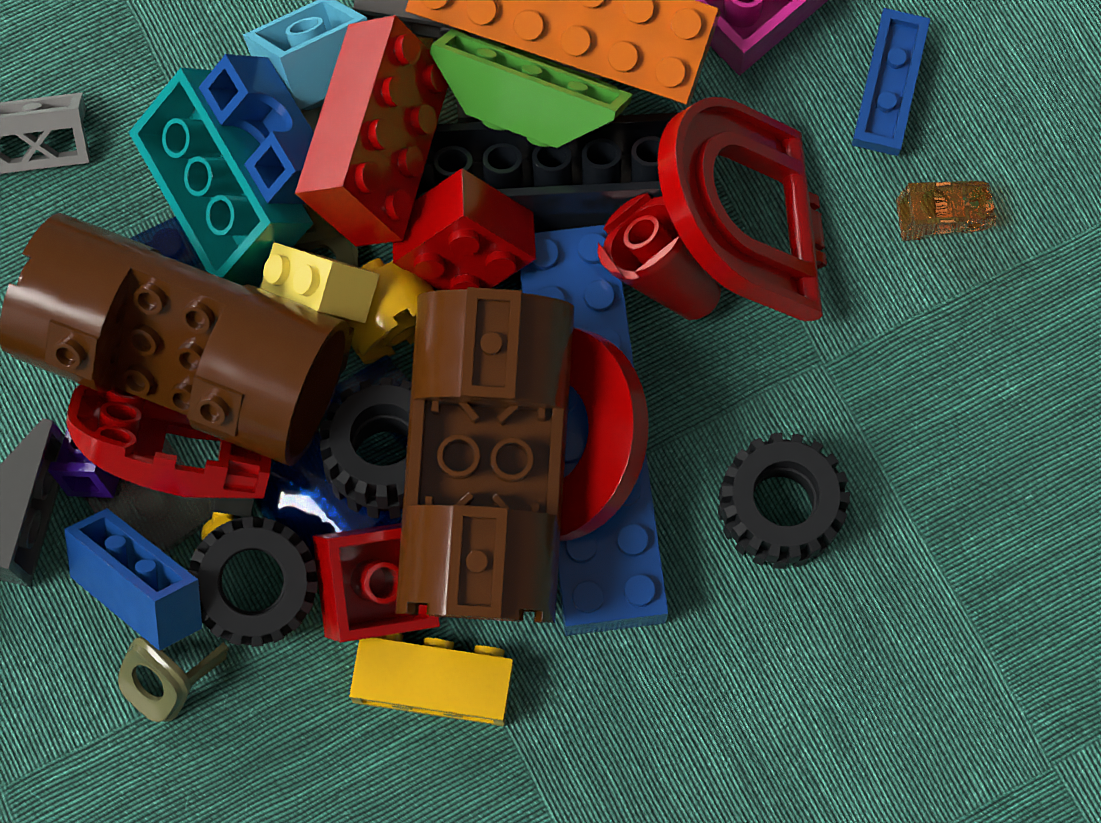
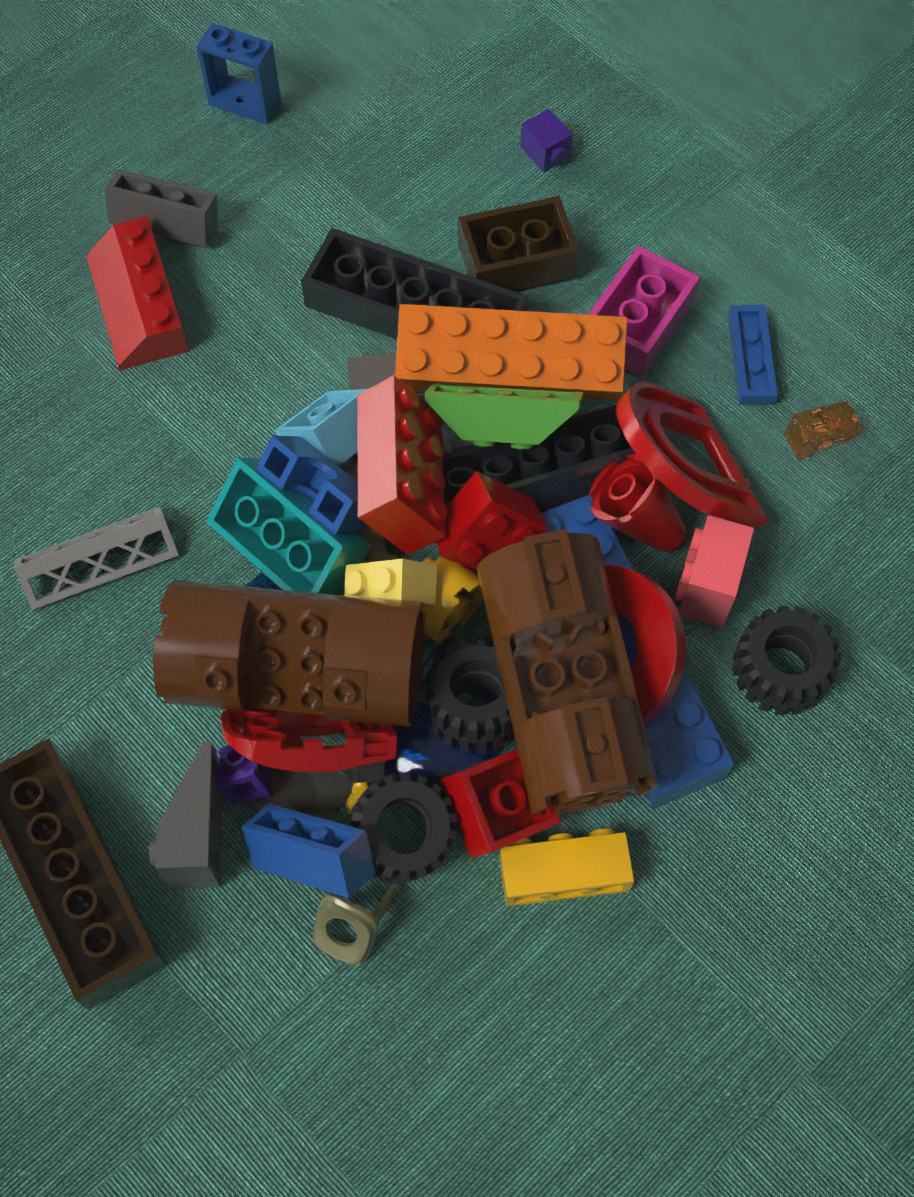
camera: 15 degrees left, 10 degrees down
none -> coral brick [674,515,754,629]

